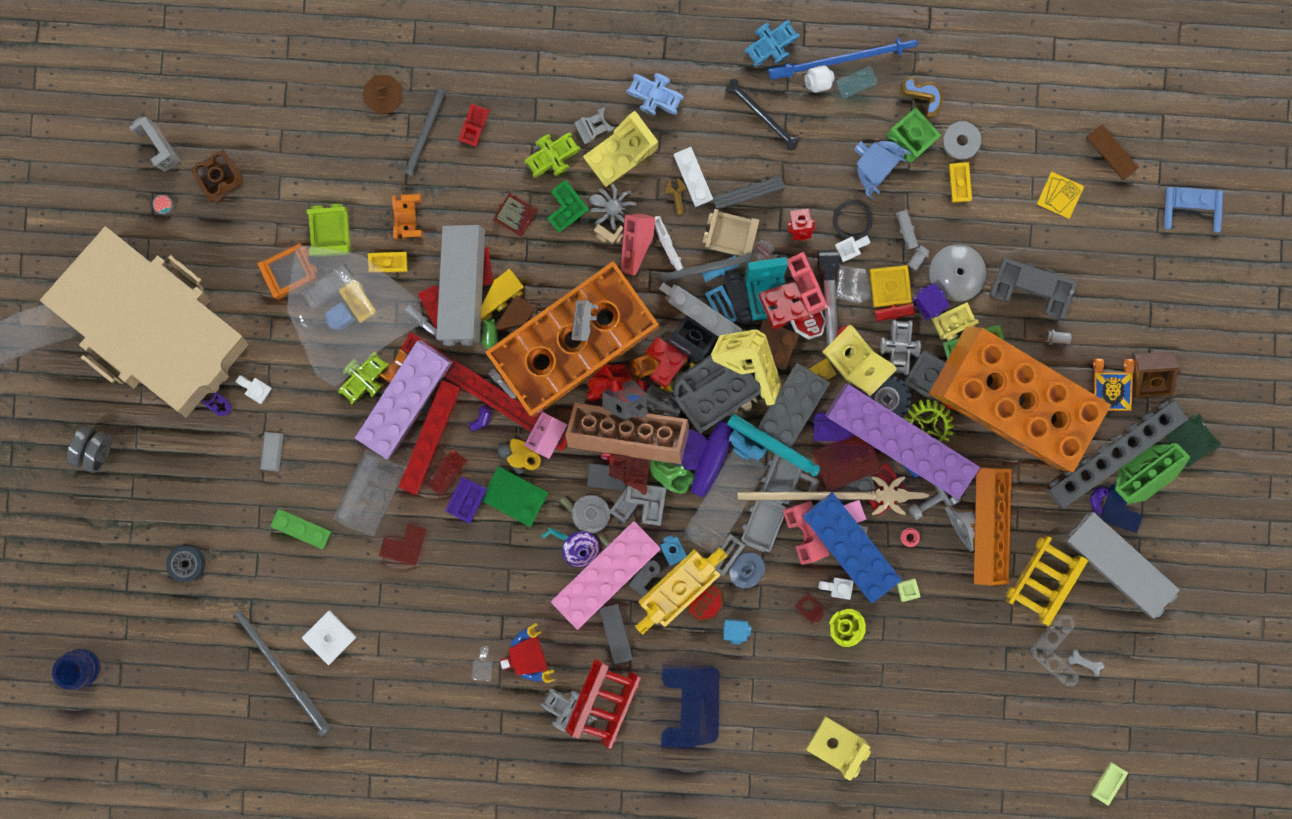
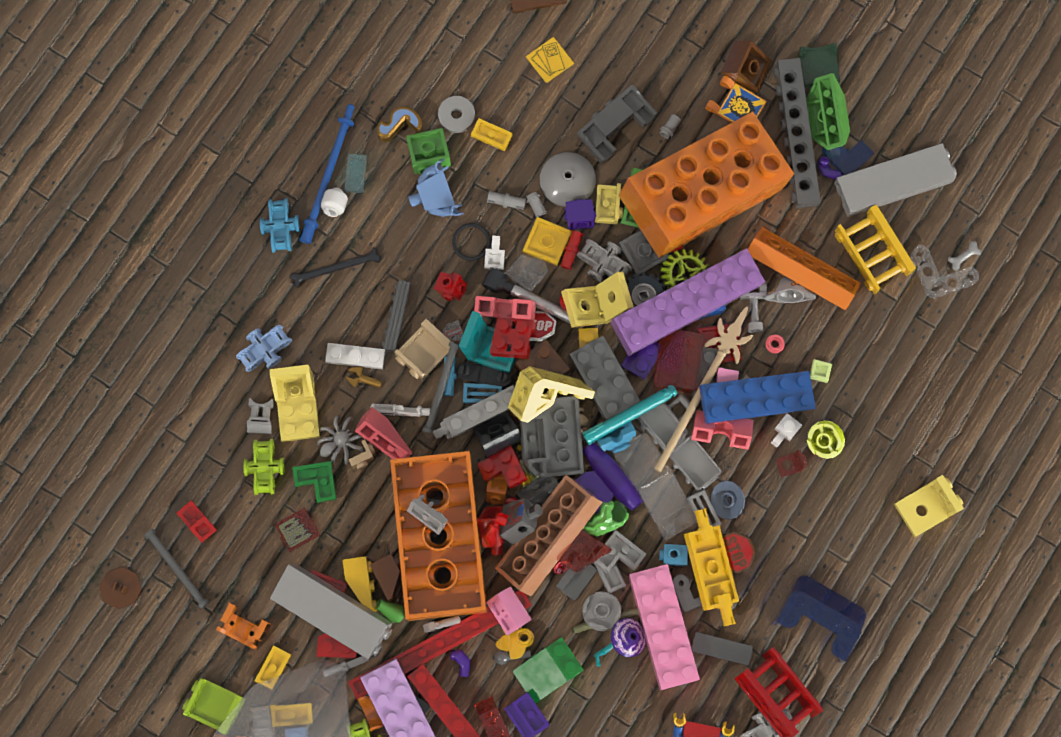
camera: 60 degrees left, 10 degrees down
dark azure brick [723,619,751,644] -> none

